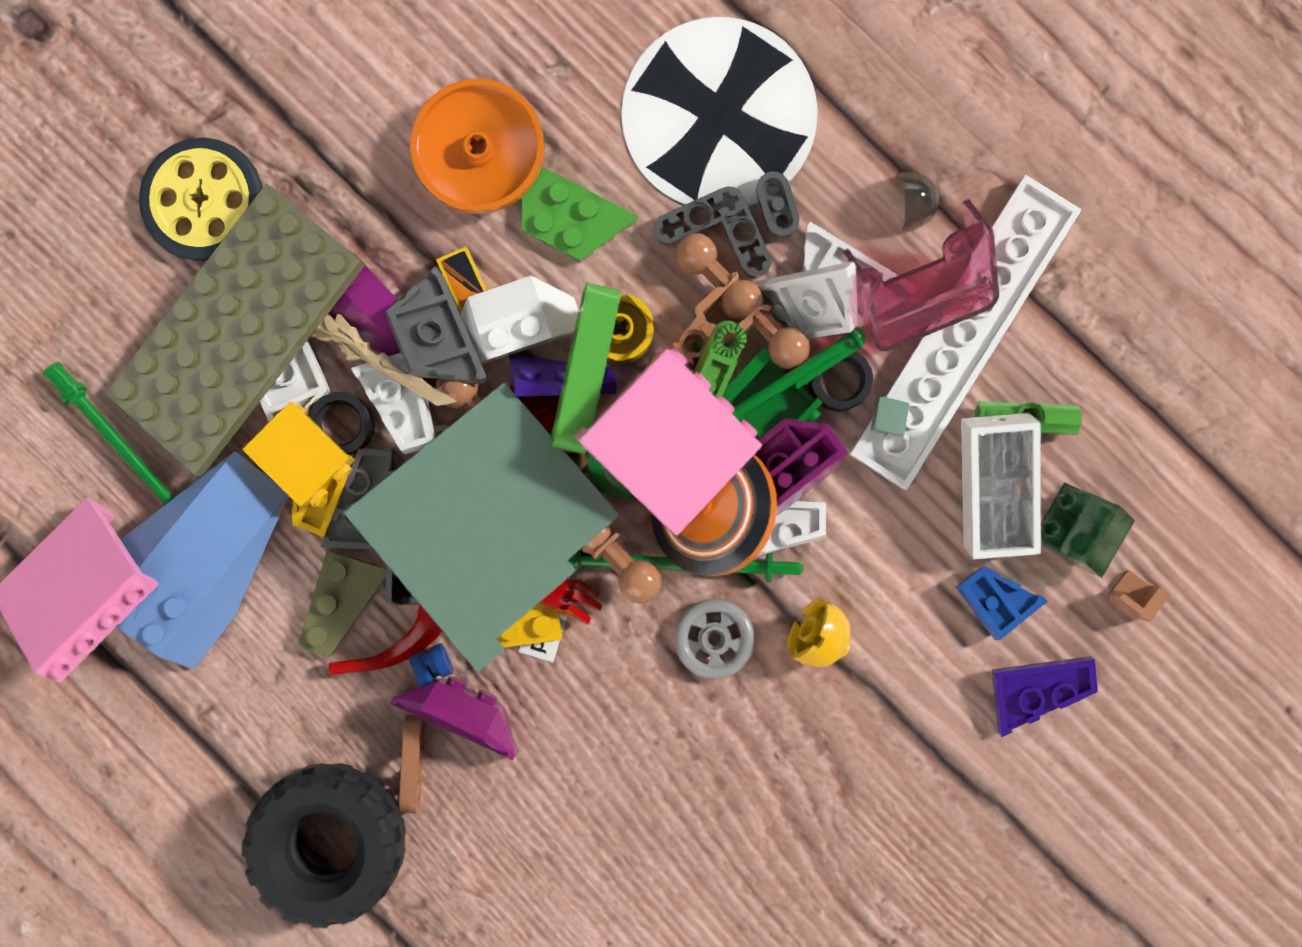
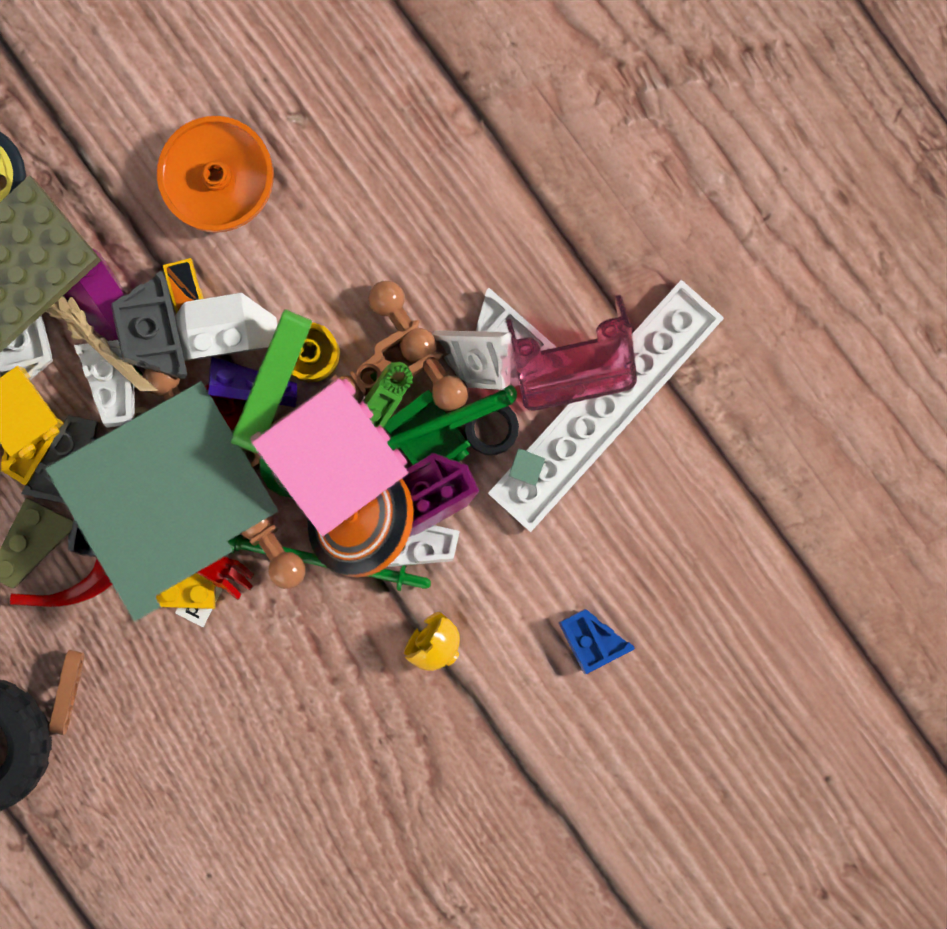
camera: 10 degrees right, 0 degrees up
black tyre [308,392,375,455] -> none
magenta wedge [390,676,518,761] -> none
blue wheel [409,643,454,686] -> none
bright green wing [522,166,638,262] -> none
sticker [622,17,817,211] -> none
dark grey beam [654,186,771,278] -> none
light grey plate [675,599,755,679] -> none
dark grey plate [756,171,800,238] -> none
clear smoke helmet [895,172,939,231] -> none
brick [961,413,1041,559] -> none
bright green piece [974,401,1082,435] -> none
dark purple wing [992,656,1098,737] -> none
clear green slope [1041,482,1135,578] -> none
nougat panel [1107,570,1170,622] -> none

